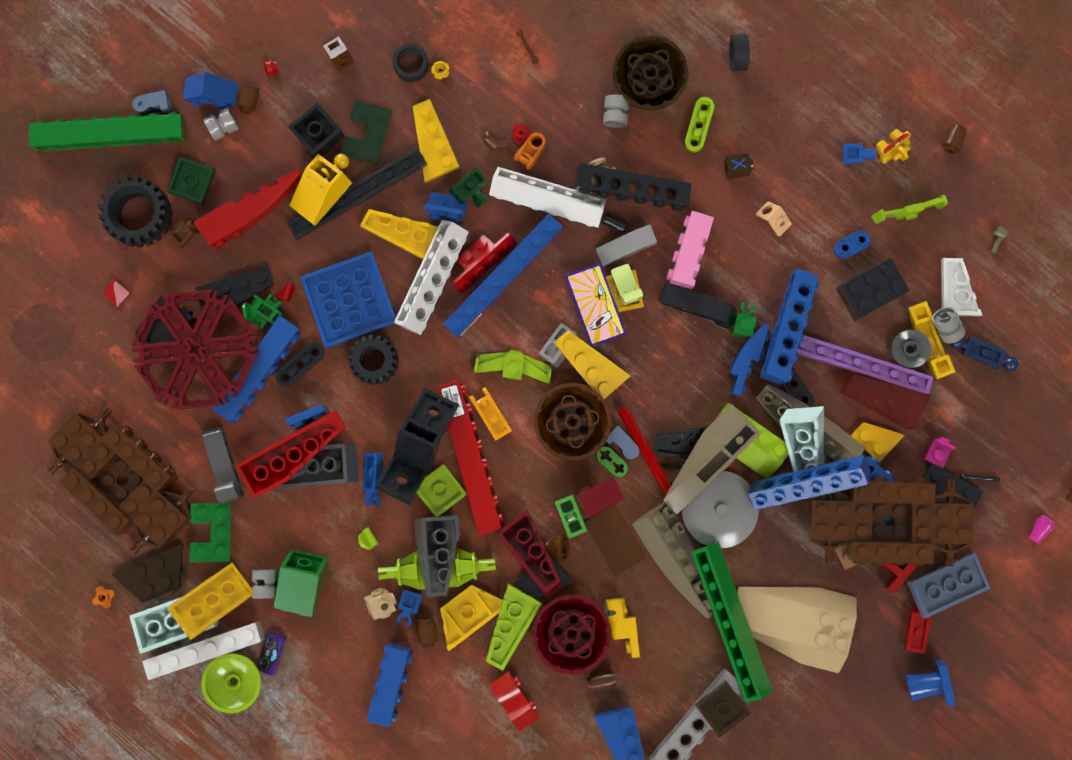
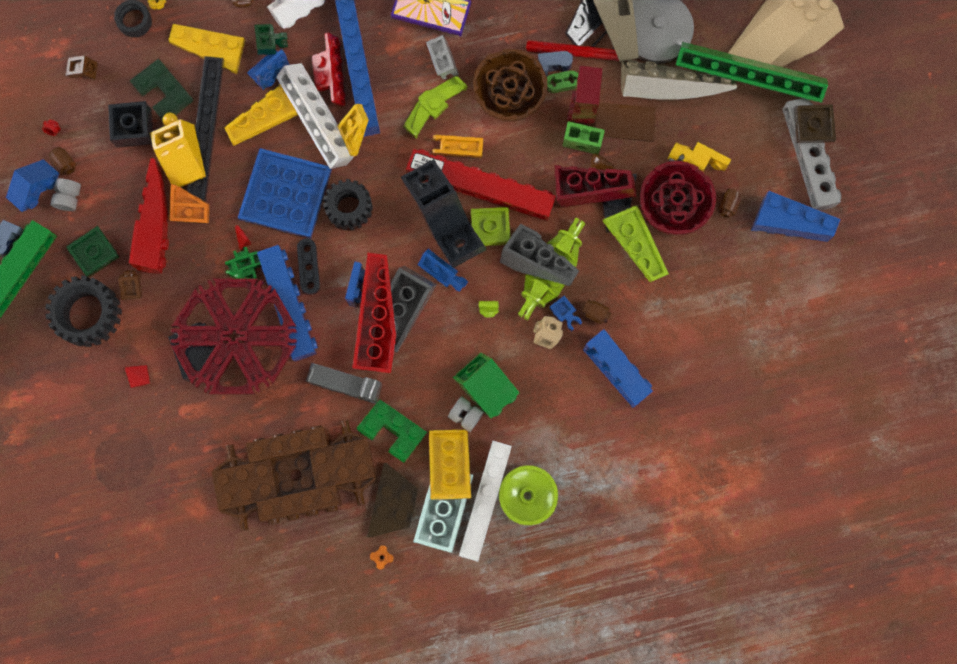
camera: 55 degrees left, 5 degrees down
black wing [195,266,275,315] -> none
slope [257,632,287,676] -> none
yellow wing [440,585,503,651] -> none
red brick [489,671,539,732] -> none
yellow wing [554,330,630,399] -> none
none -> orange wing [170,184,210,223]
none -> yellow wing [337,104,369,156]

